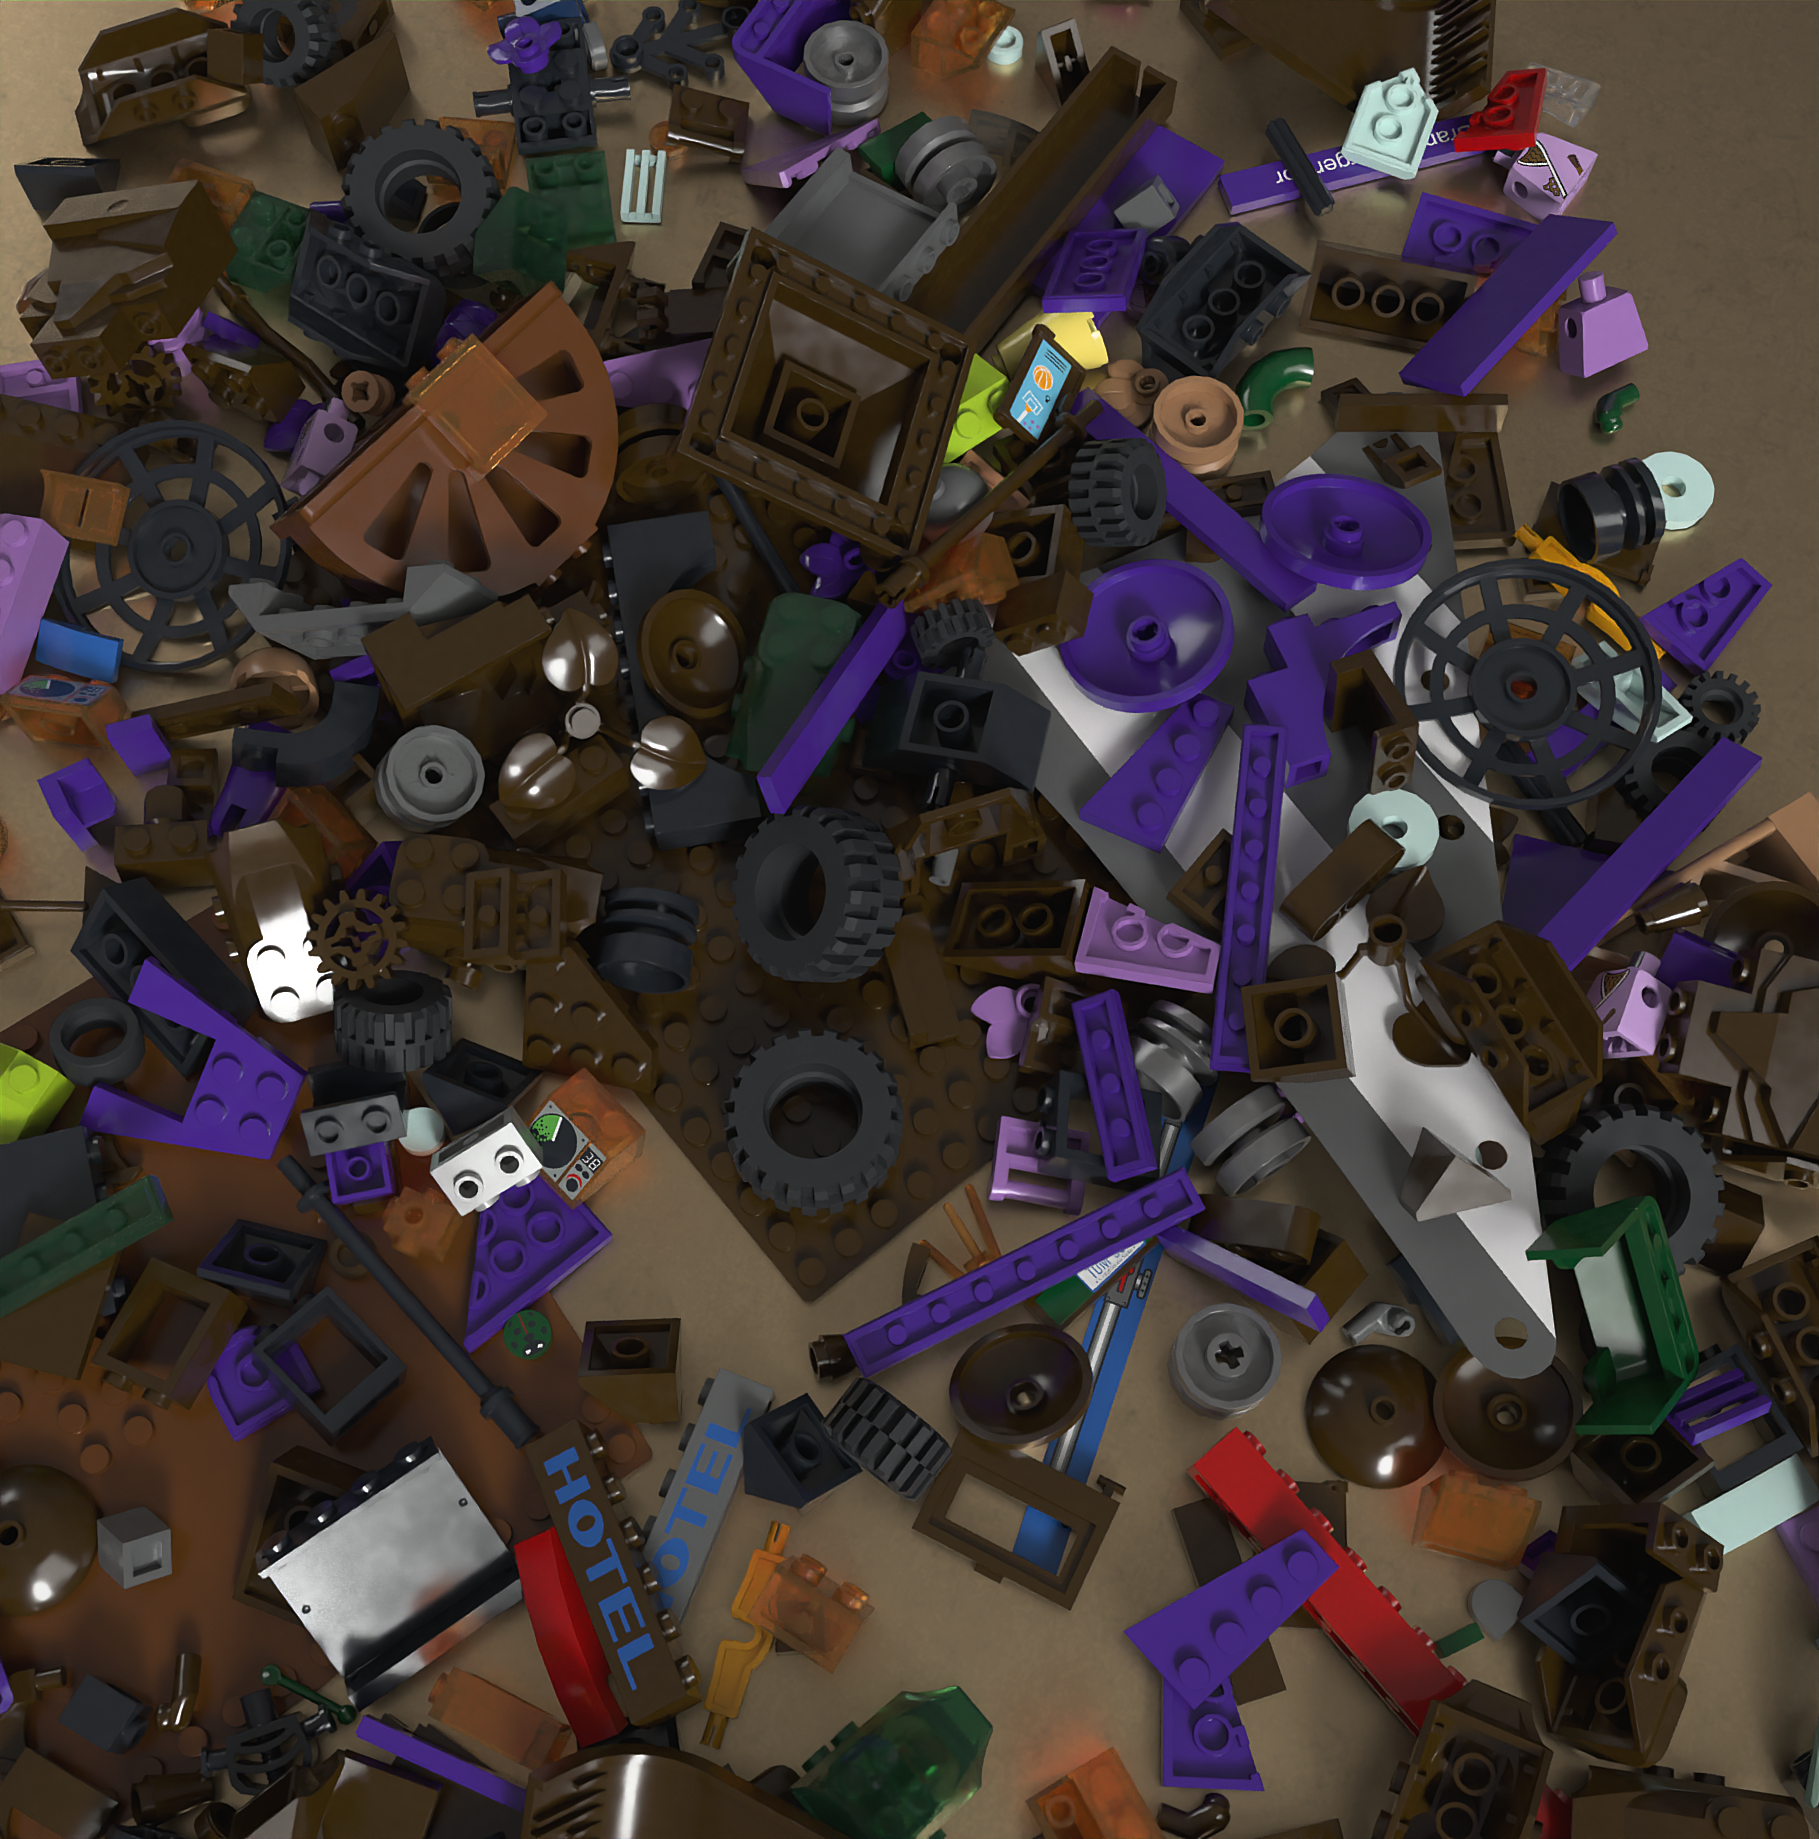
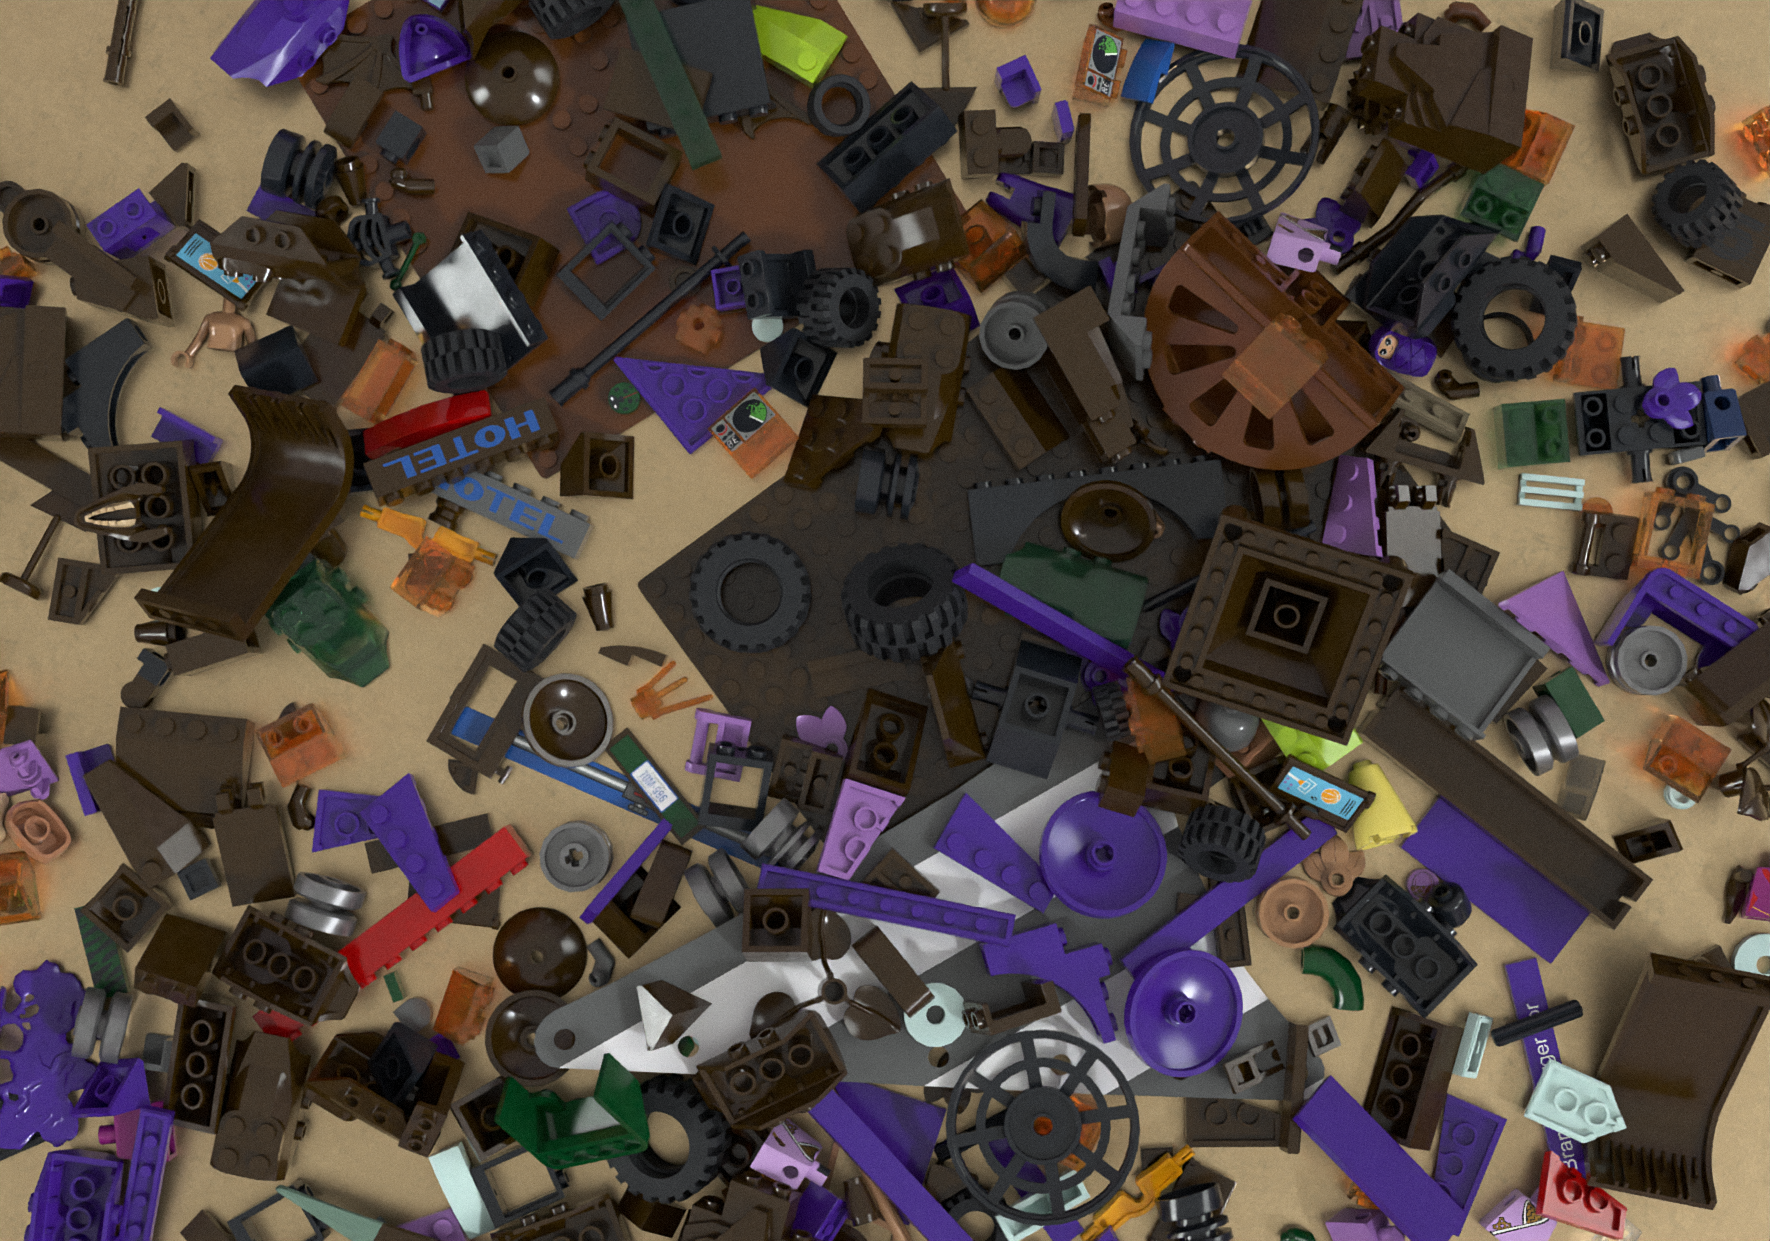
camera: 95 degrees right, 20 degrees up
clear orange piece [39,469,130,547] -> none
dark purple wing [78,956,308,1160] -> none
dark brown panel [207,28,263,85] -> none
dark brown gear [306,889,412,990] -> none
medium nougat wheel [341,370,395,417] -> none
dark purple tile [355,1714,527,1813] -> none
brick [430,1106,543,1216] -> none
clear green slope [473,186,569,297] -> none
dark brown plant [498,607,707,809] -> none
dark purple tile [843,1167,1206,1379] -> none
dark purple tile [1042,228,1147,313] -> none
dark purple tile [1071,989,1158,1182] -> none
dark grey panel [1113,174,1180,237] -> none
dark purple tile [1665,1368,1772,1446] -> none
none -> flat silver wheel [285,872,366,936]
none -> black tyre [421,328,507,394]
none -> dark brown wheel [428,496,467,532]
none -> dark brown tile [448,759,480,795]
none -> light aqua tile [1452,1012,1493,1079]
none -> clear orange window [1630,487,1715,579]

